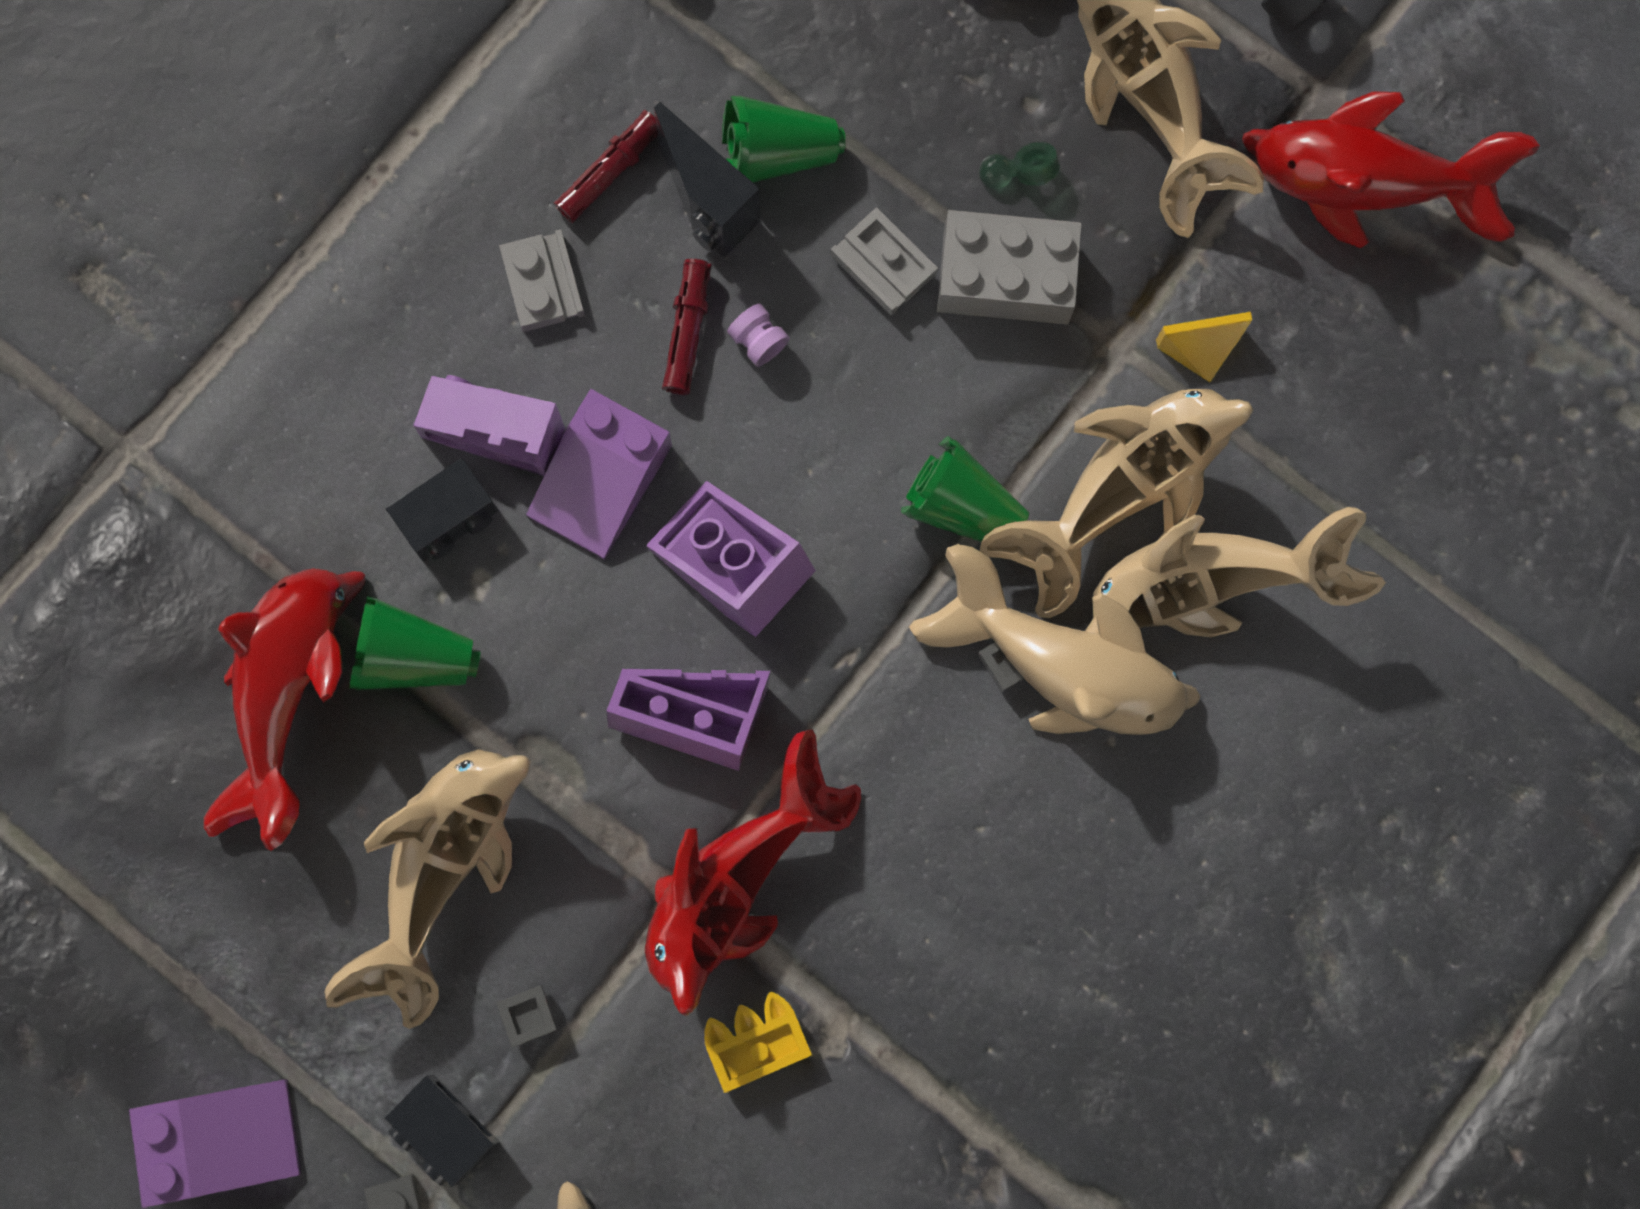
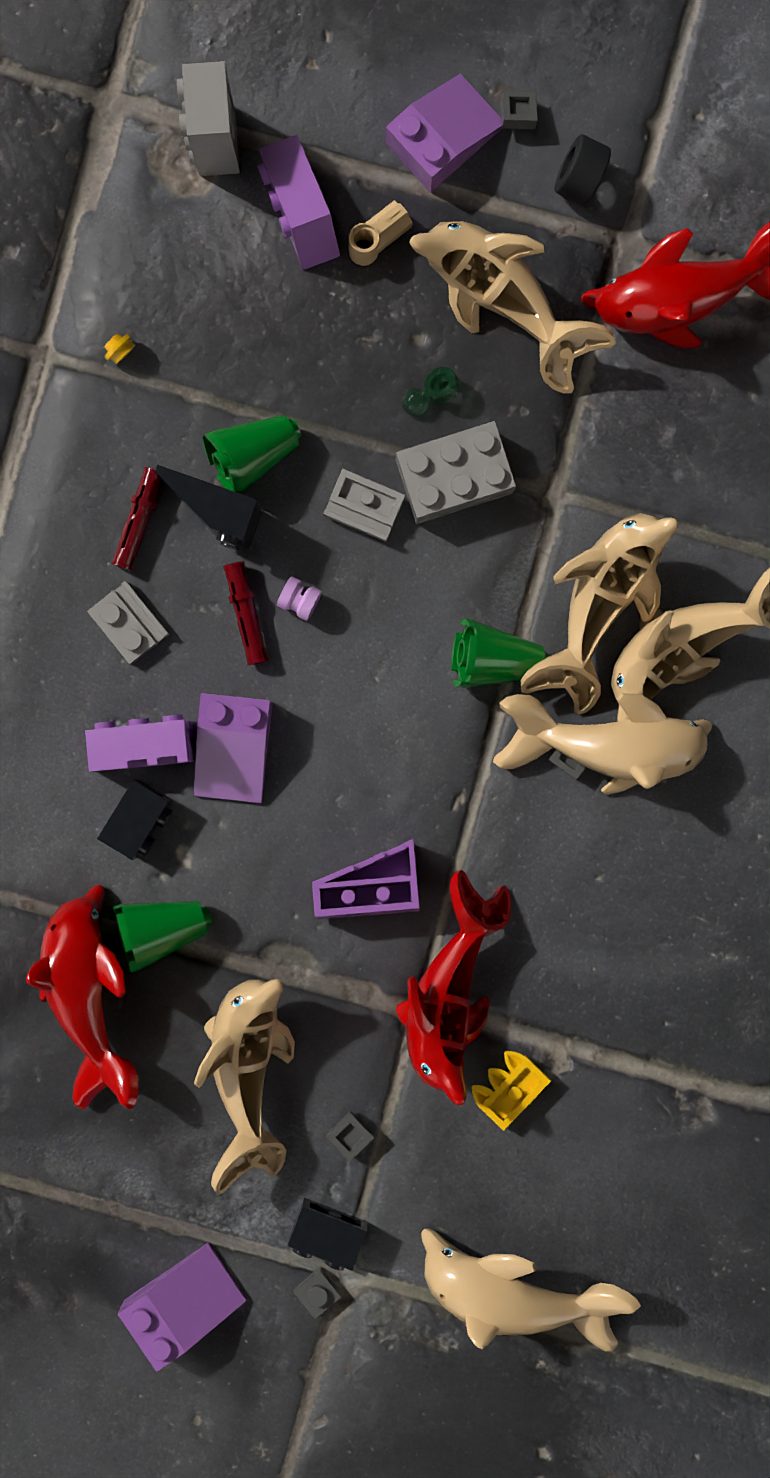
camera: 20 degrees left, 10 degrees up
medium lavender slope [646,481,816,637] -> none
yellow slope [1156,312,1253,383] -> none

